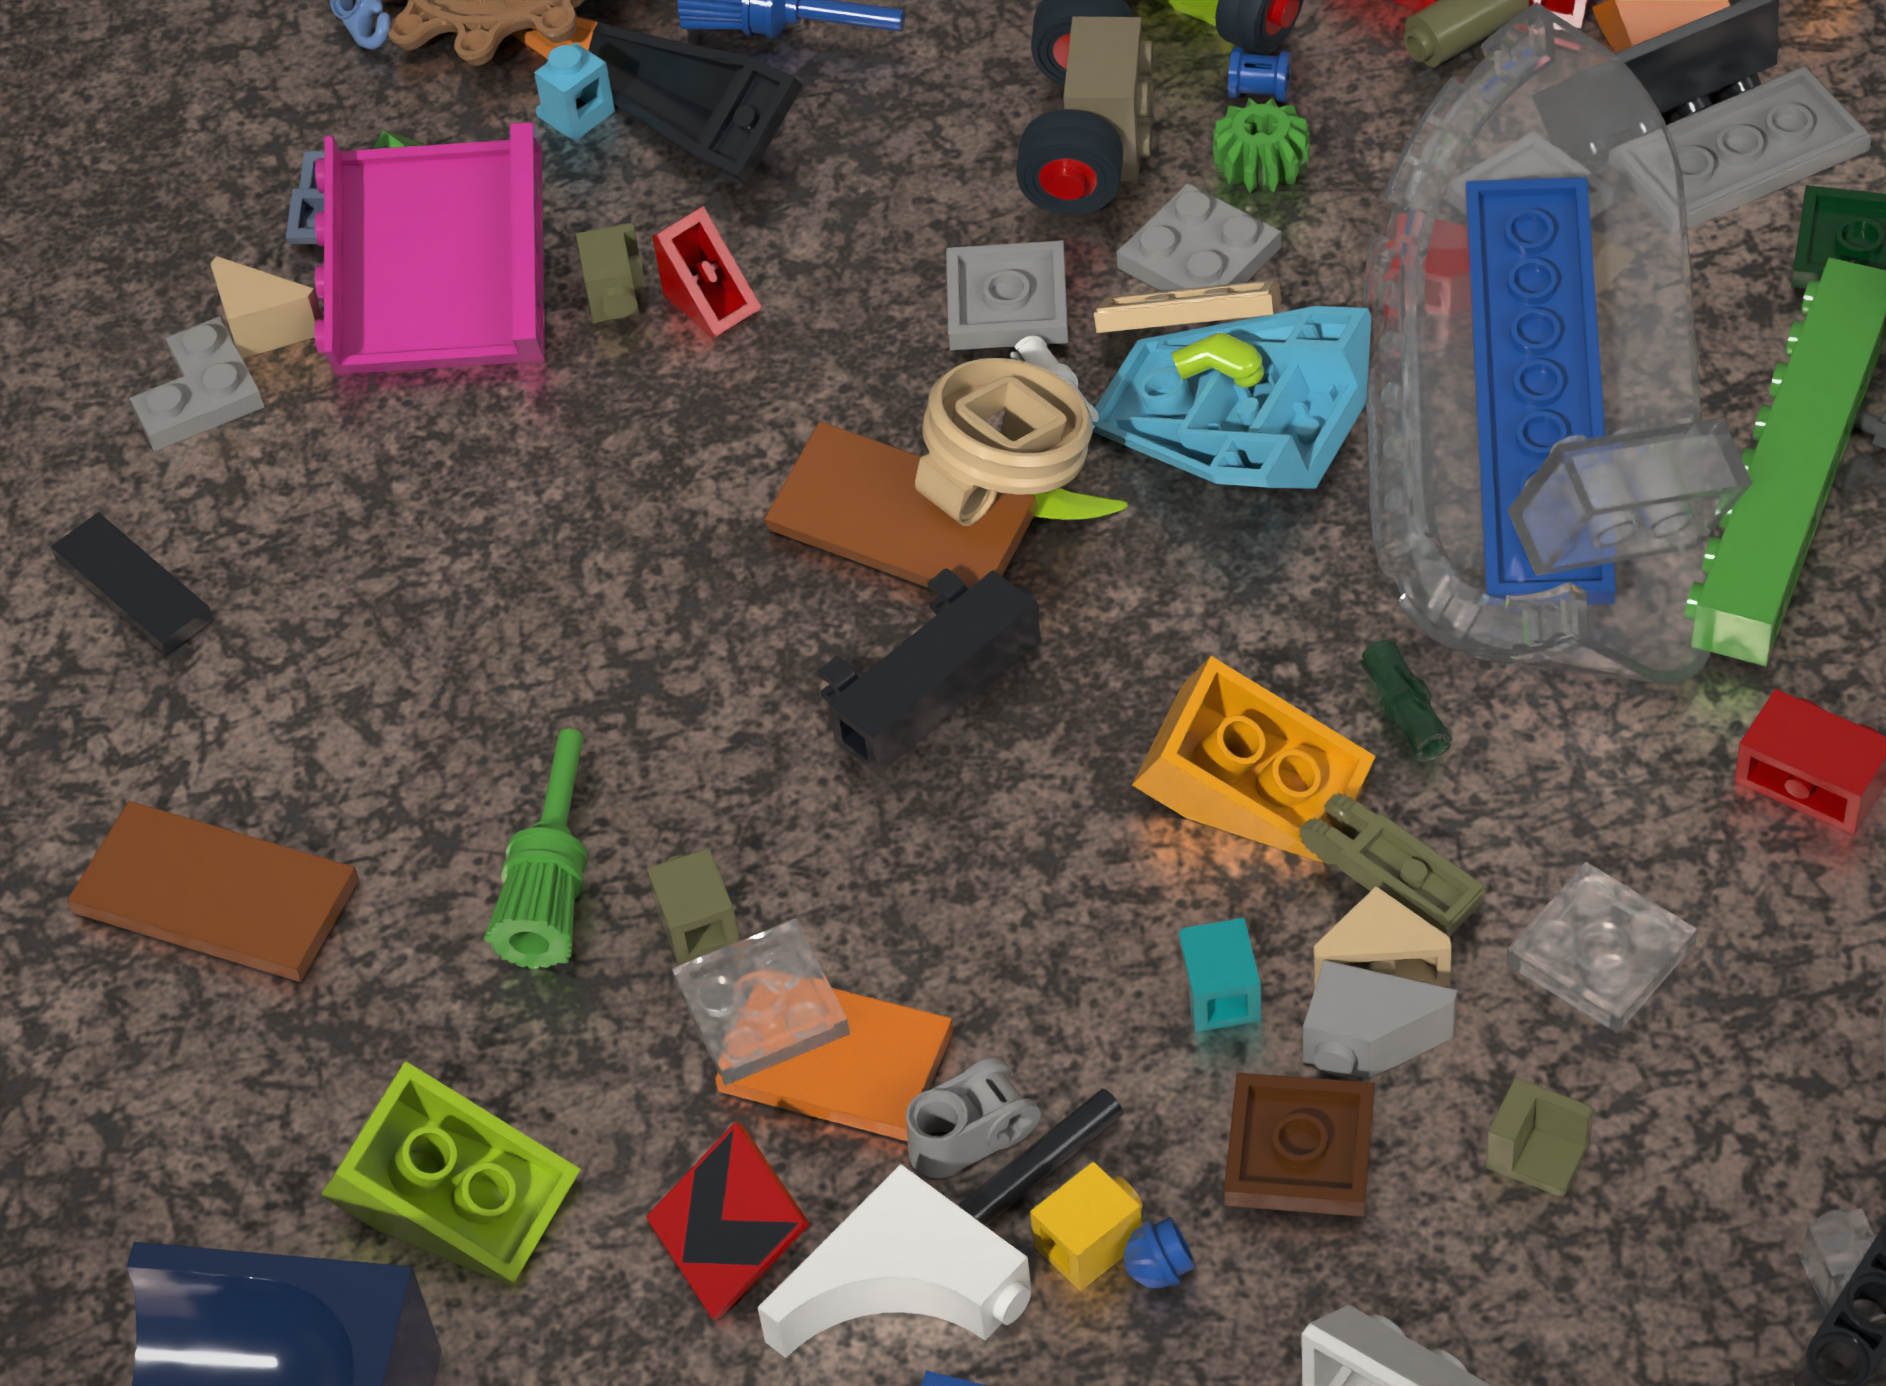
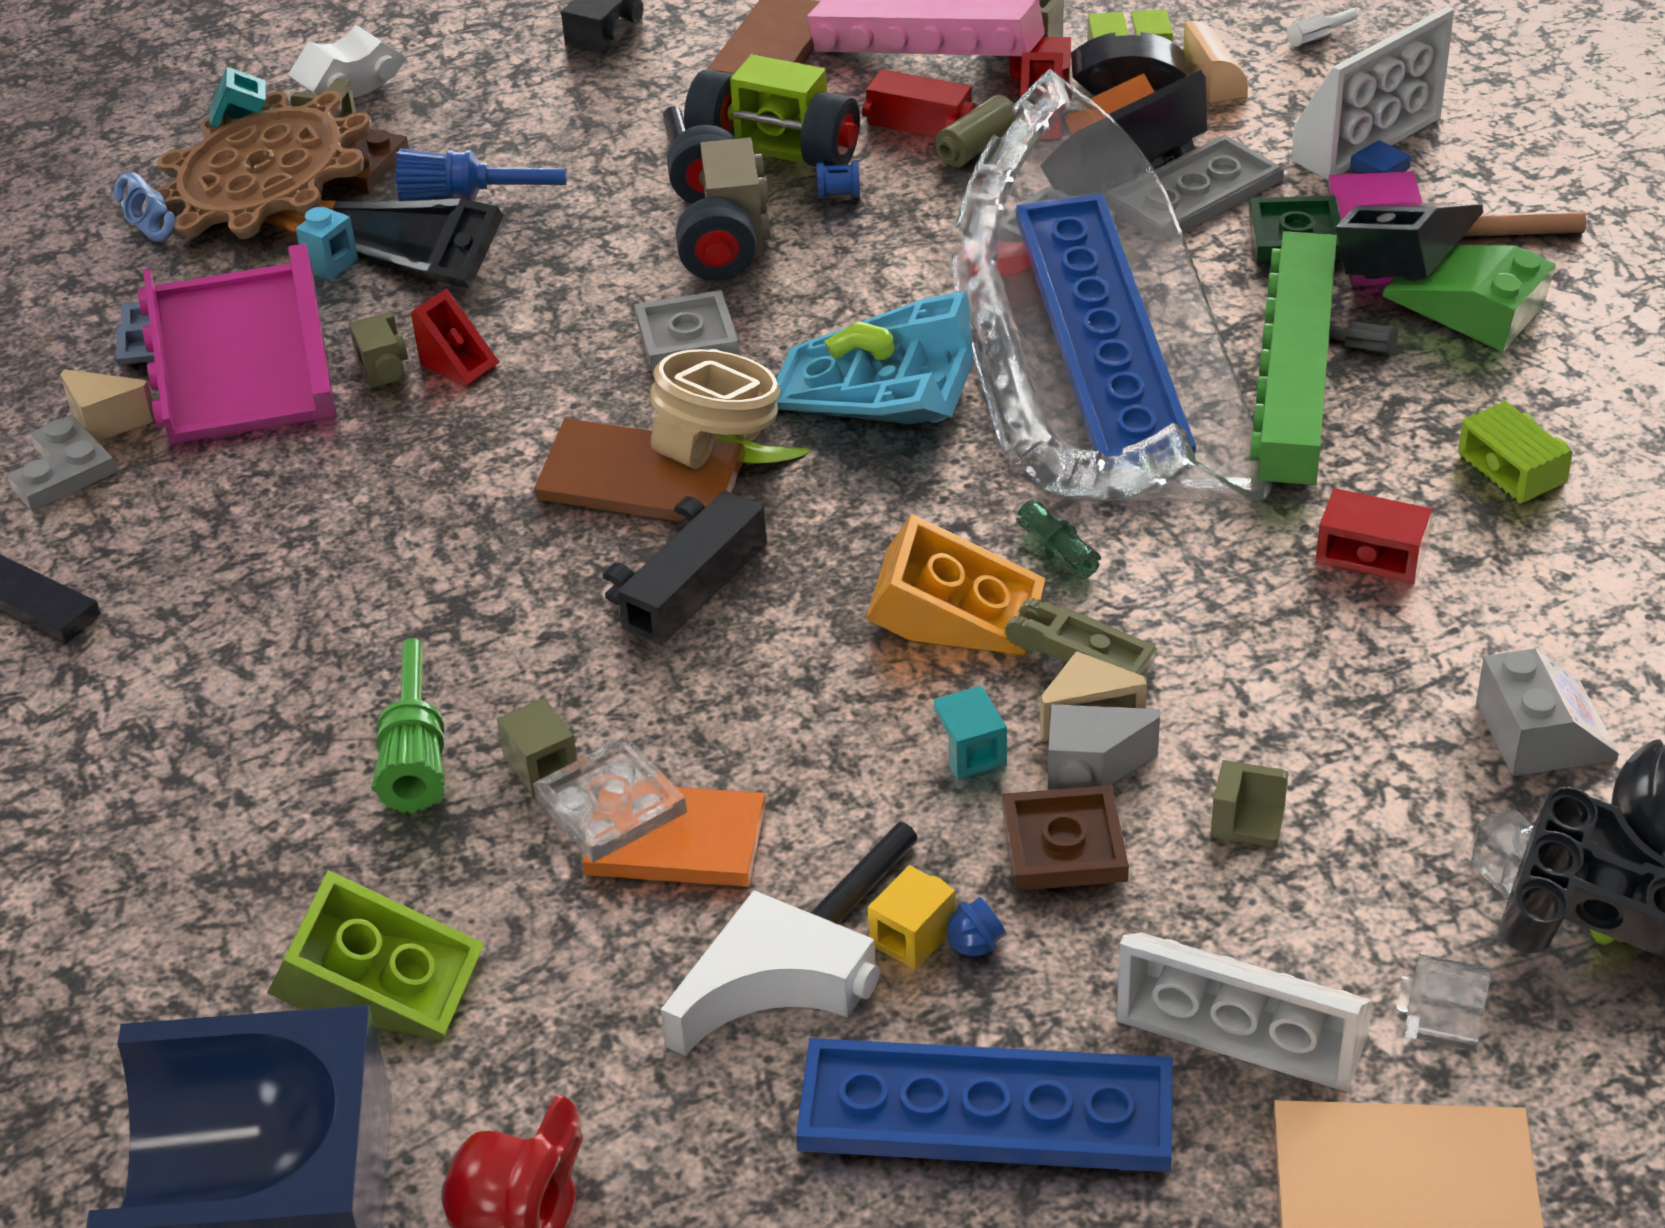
camera: 15 degrees left, 10 degrees down
dark orange tile [67,801,359,982] -> none
red piece [646,1121,810,1320] -> none
light grey piece [906,1057,1041,1179] -> none
tan tile [1094,280,1282,333] -> none
light grey plate [1117,183,1281,291] -> none
bright green gear [1213,97,1310,194] -> none
clear plate [1506,862,1698,1034] -> none
clear brick [1507,417,1753,576] -> none

